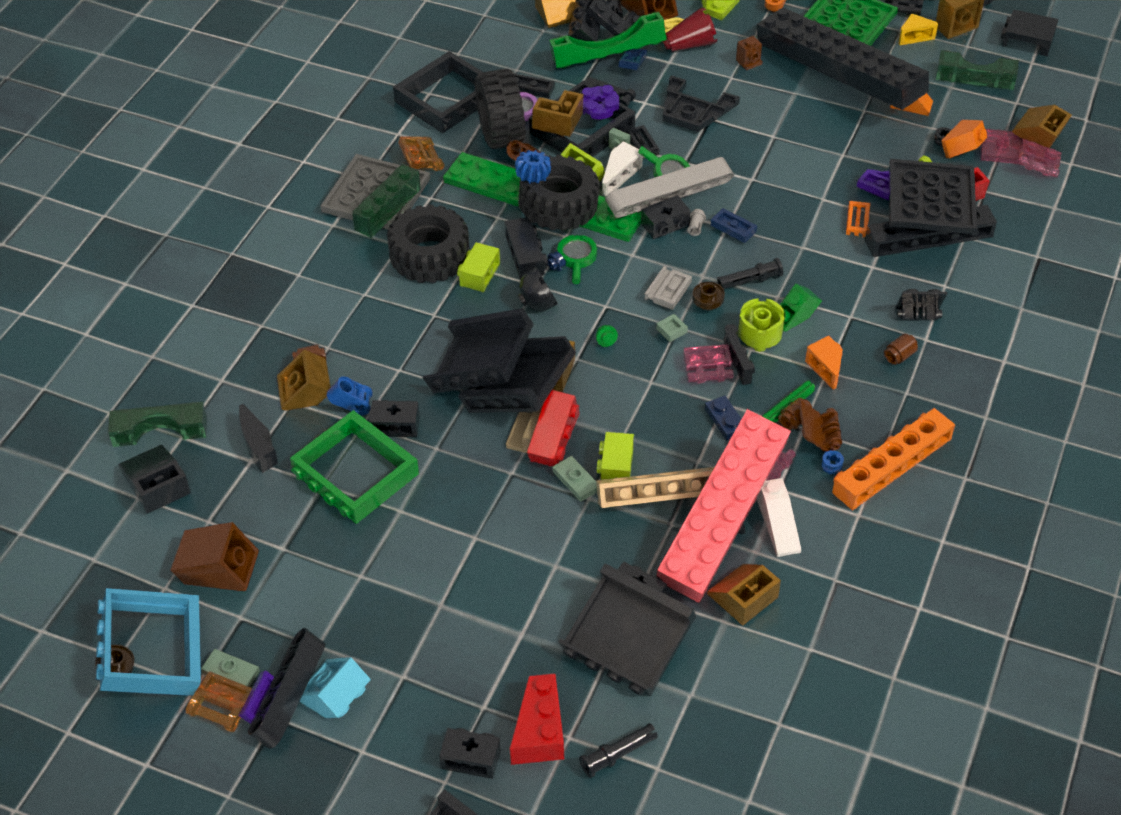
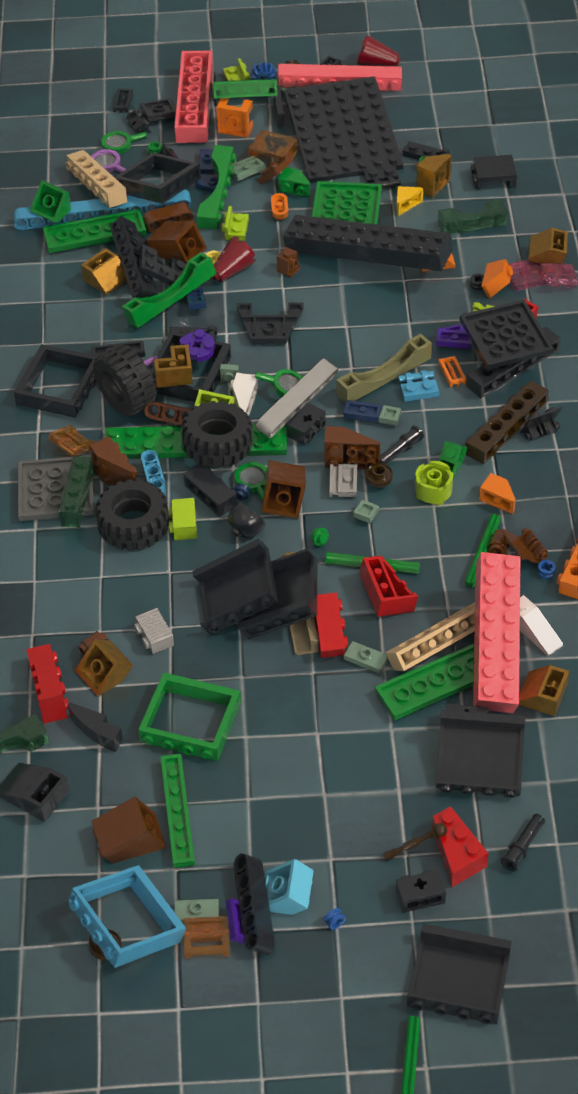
camera: 25 degrees left, 0 degrees up
blue piece [327,376,373,415] -> none
black brick [369,400,420,438] -> none
blue gear [515,150,551,184] -> none
lime brick [597,432,634,480] -> none
black tile [626,125,660,159] -> none
clear pink plate [683,344,734,383] -> none
light grey pin [687,209,706,236] -> none
dark blue plate [705,395,742,441] -> none
black plate [723,324,755,385] -> none
reddish brown brick [884,333,918,365] -> none
none -> red wedge [26,644,69,724]
none -> reddish brown slope [90,436,137,486]
none -> light grey brick [134,608,174,654]
none -> dark azure beam [141,450,166,496]
none -> green plate [160,754,195,868]
none -> reddish brown slope [261,460,306,519]
none -> reddish brown slope [324,426,380,469]
none -> blue bush [324,908,346,930]
none -> green axle [325,552,420,574]
none -> olive arch [336,334,432,403]
none -> red wedge [359,556,418,617]
none -> green plate [375,644,474,721]
none -> sand green plate [379,405,401,426]
none -> dark brown piece [383,823,447,861]
none -> dark azure plate [398,370,439,402]
none -> dark brown brick [466,381,549,465]

